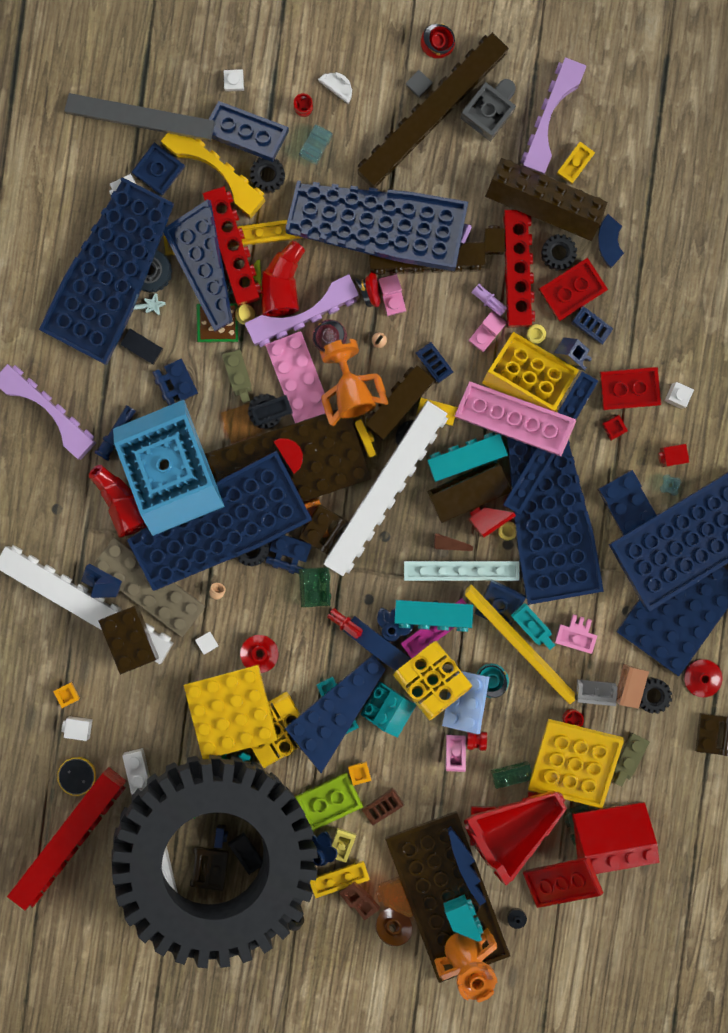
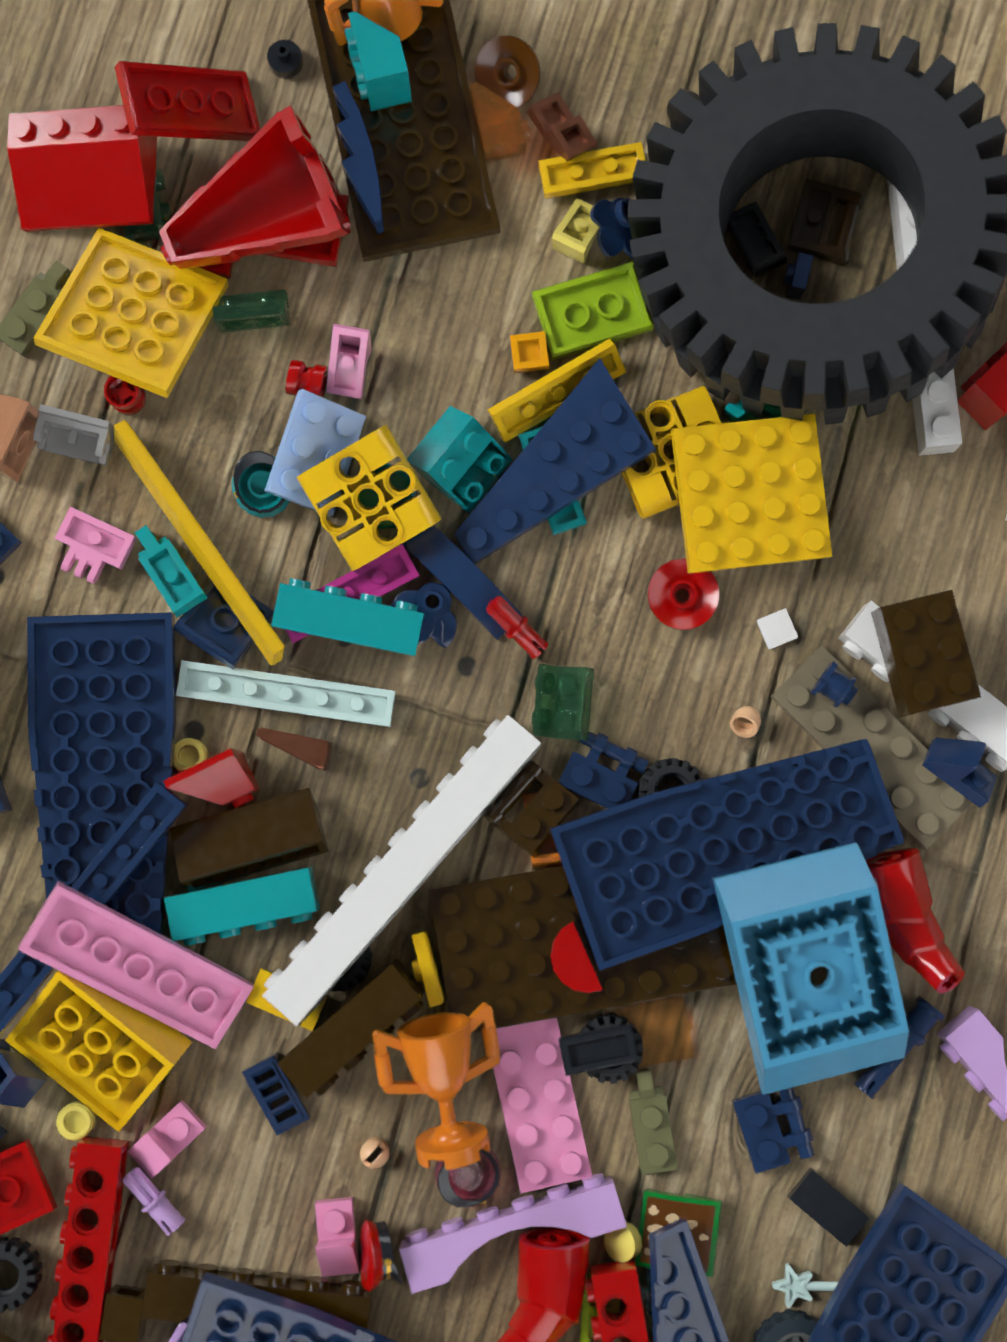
camera: 170 degrees left, 5 degrees down
copper slope [362,788,404,826] -> none
none -> yellow plate [487,339,626,443]
none -> dark blue brick [810,661,859,708]

